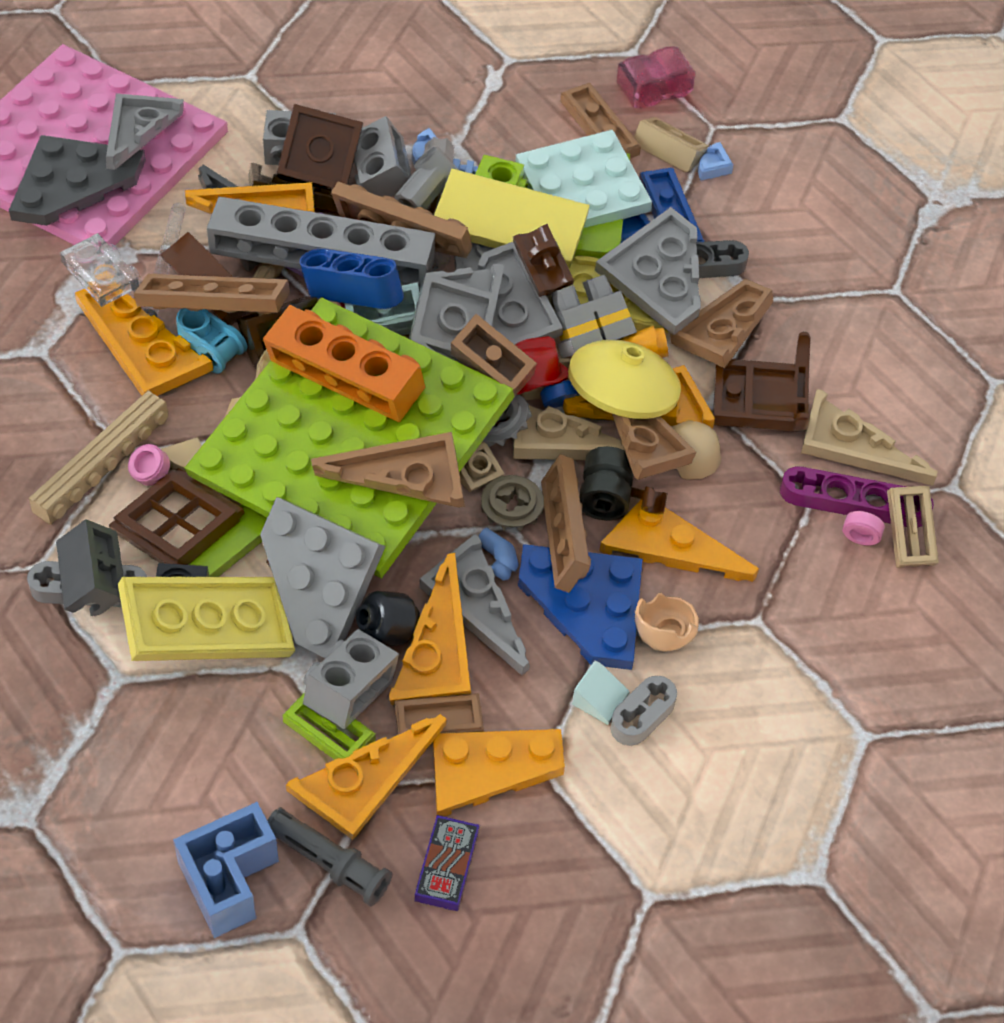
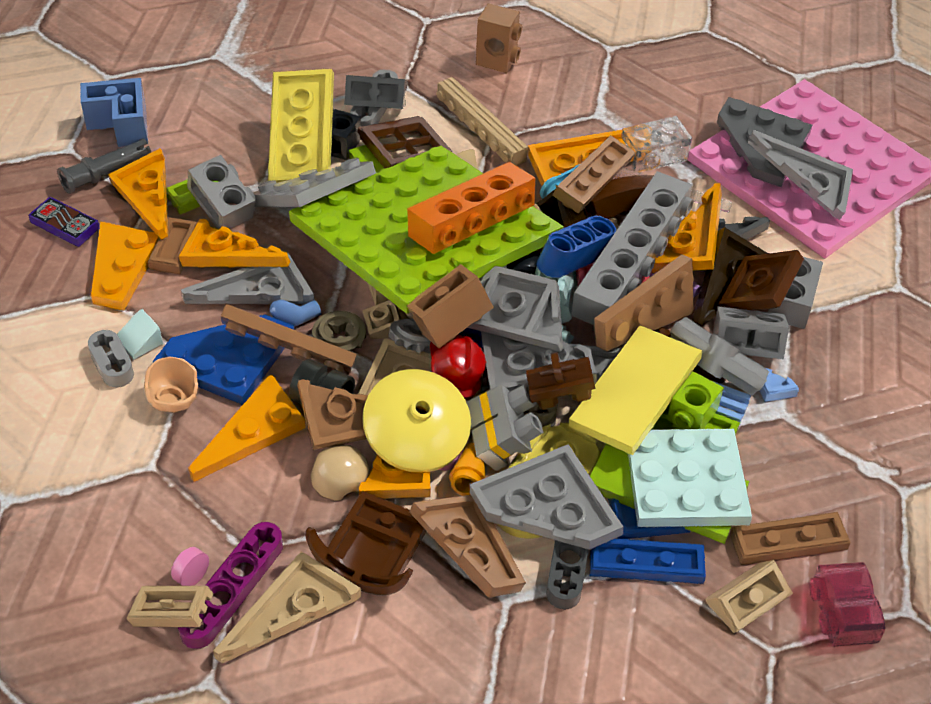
camera: 110 degrees right, 5 degrees down
bright pink tile [128,444,170,486] -> none
medium nougat wing [311,432,465,508] -> none
black head [356,591,420,646] -> none
reddish brown hand [631,486,668,514] -> none
light blue tile [698,142,734,181] -> none

